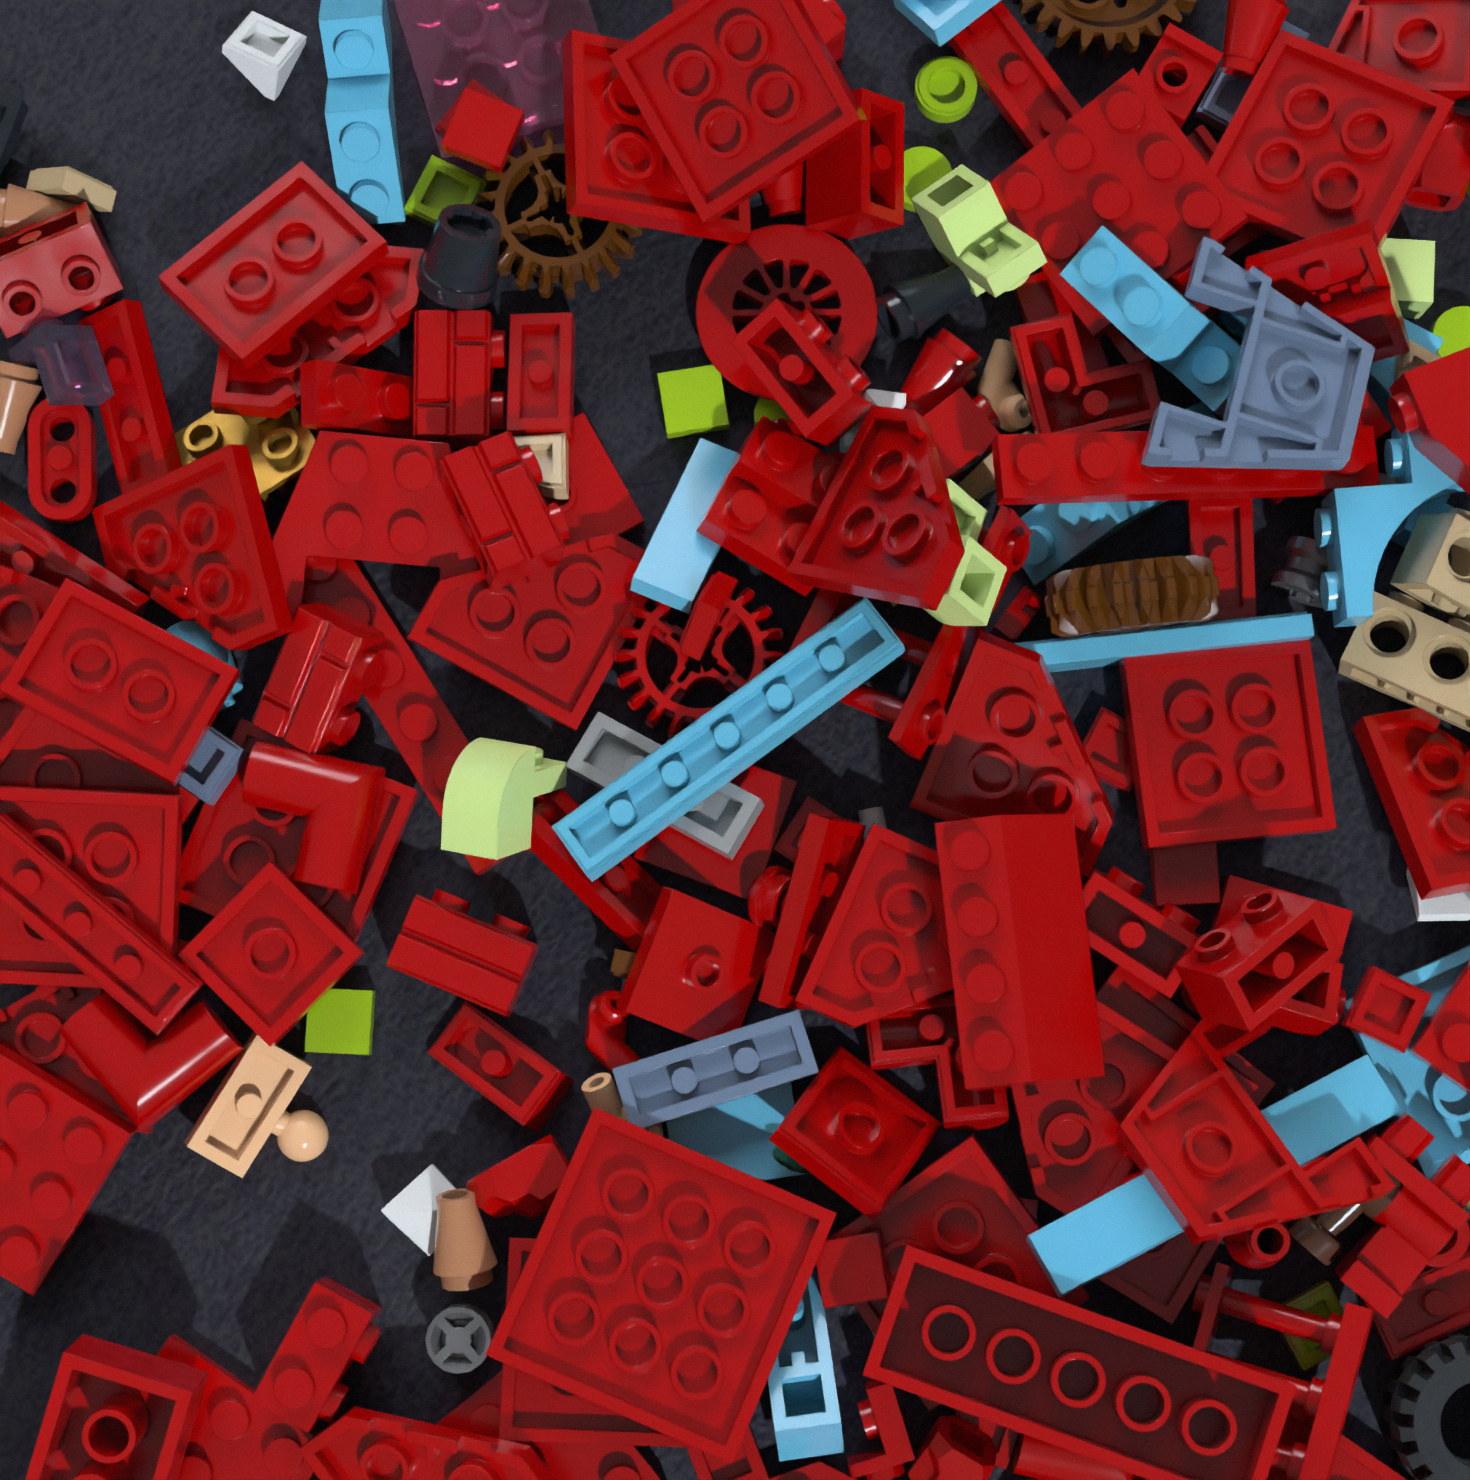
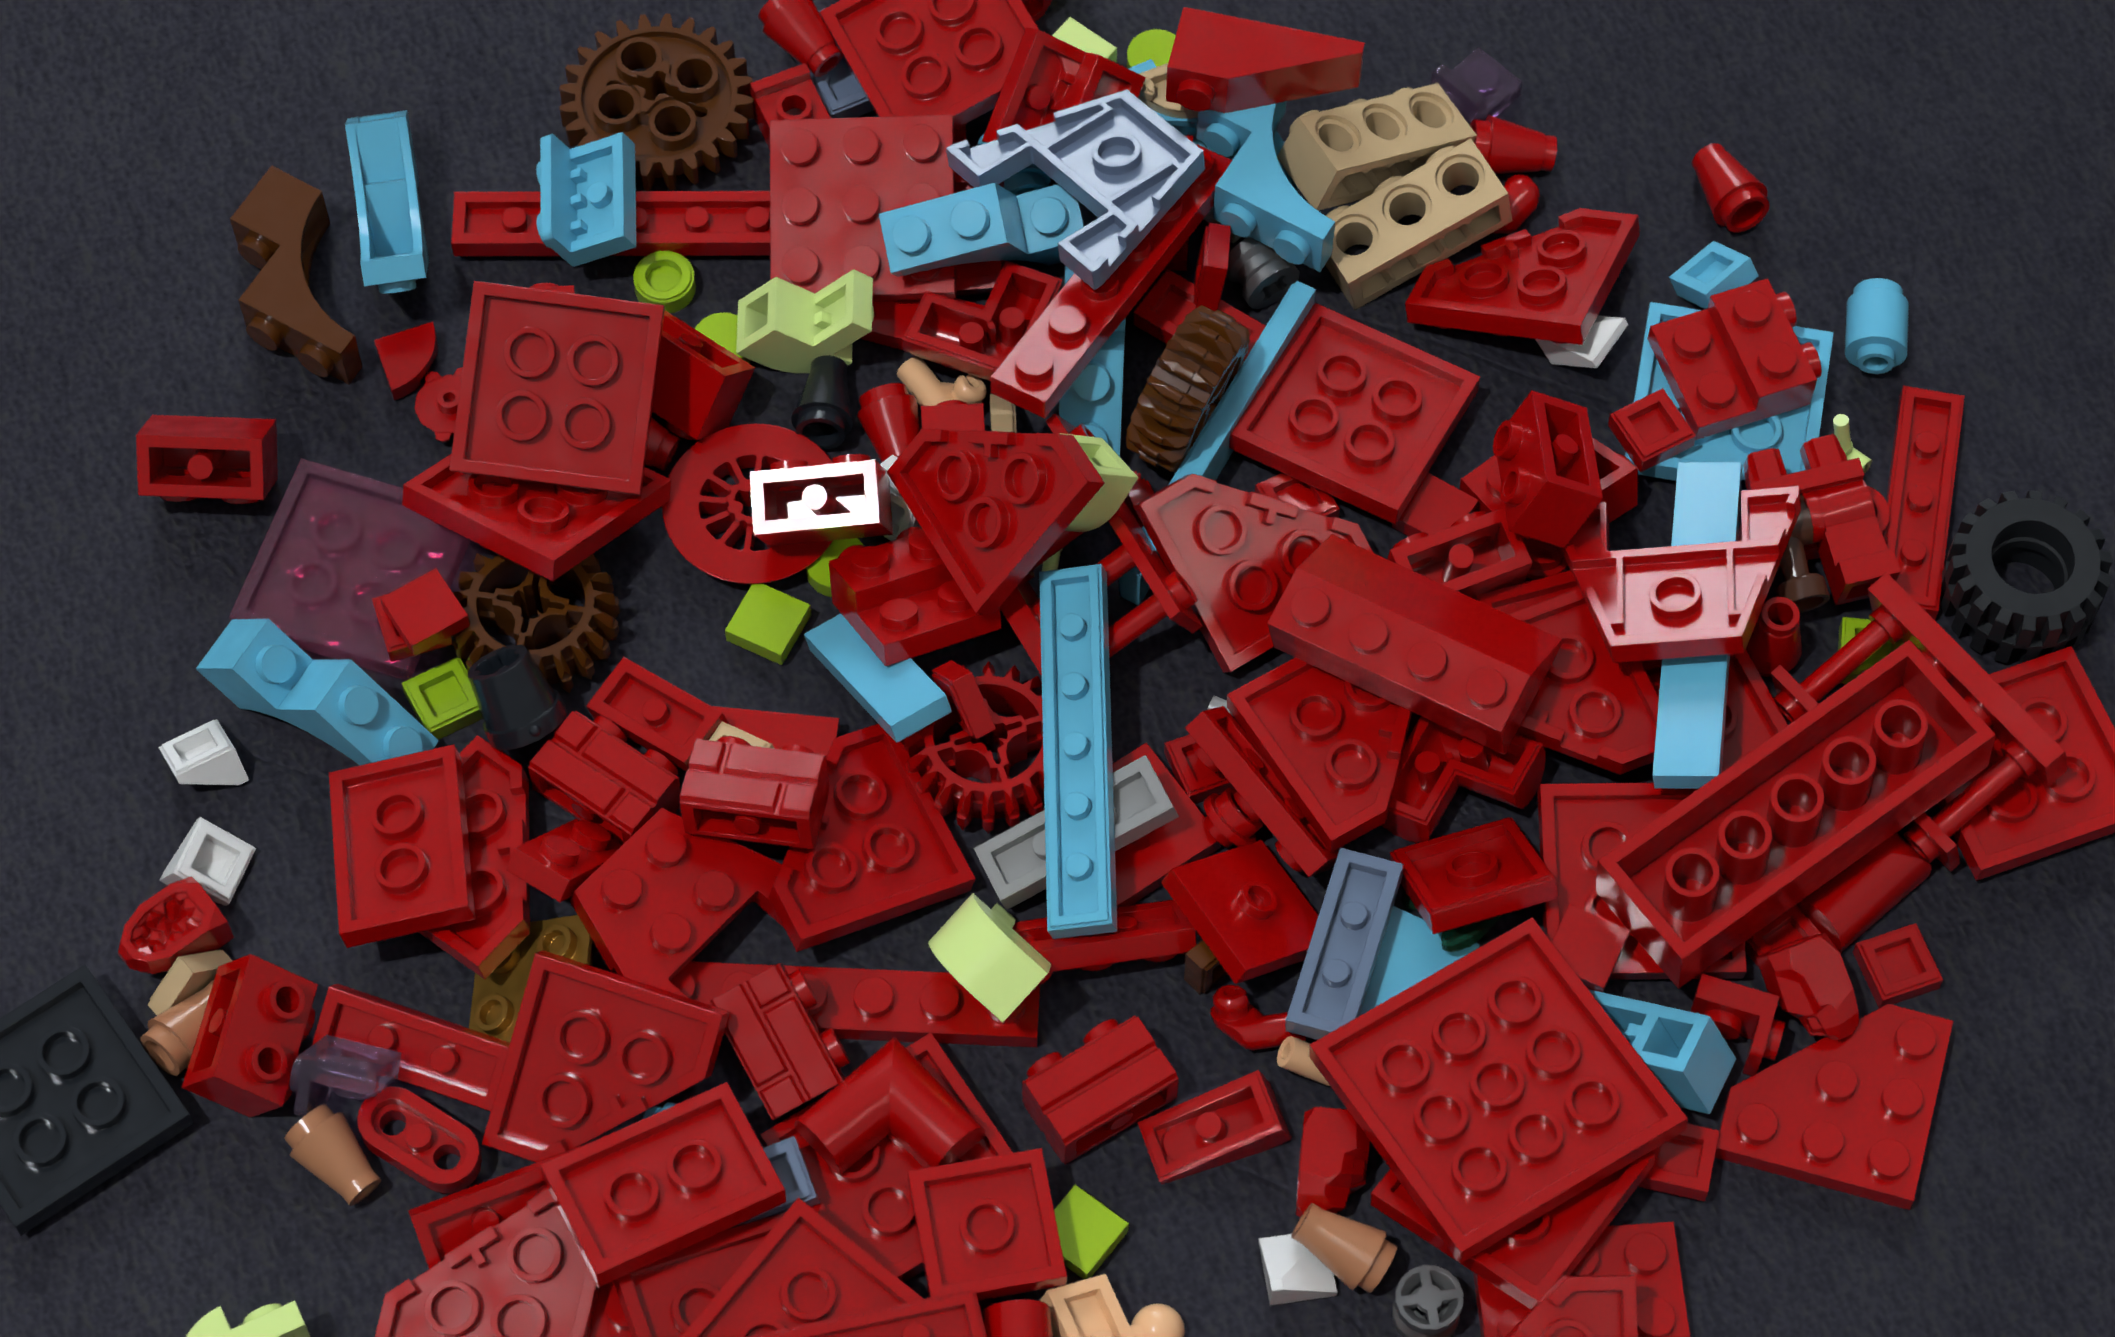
camera: 55 degrees left, 20 degrees down
none -> red rock [118,876,234,974]
none -> white slope [159,817,256,906]
none -> red tile [1193,222,1231,311]

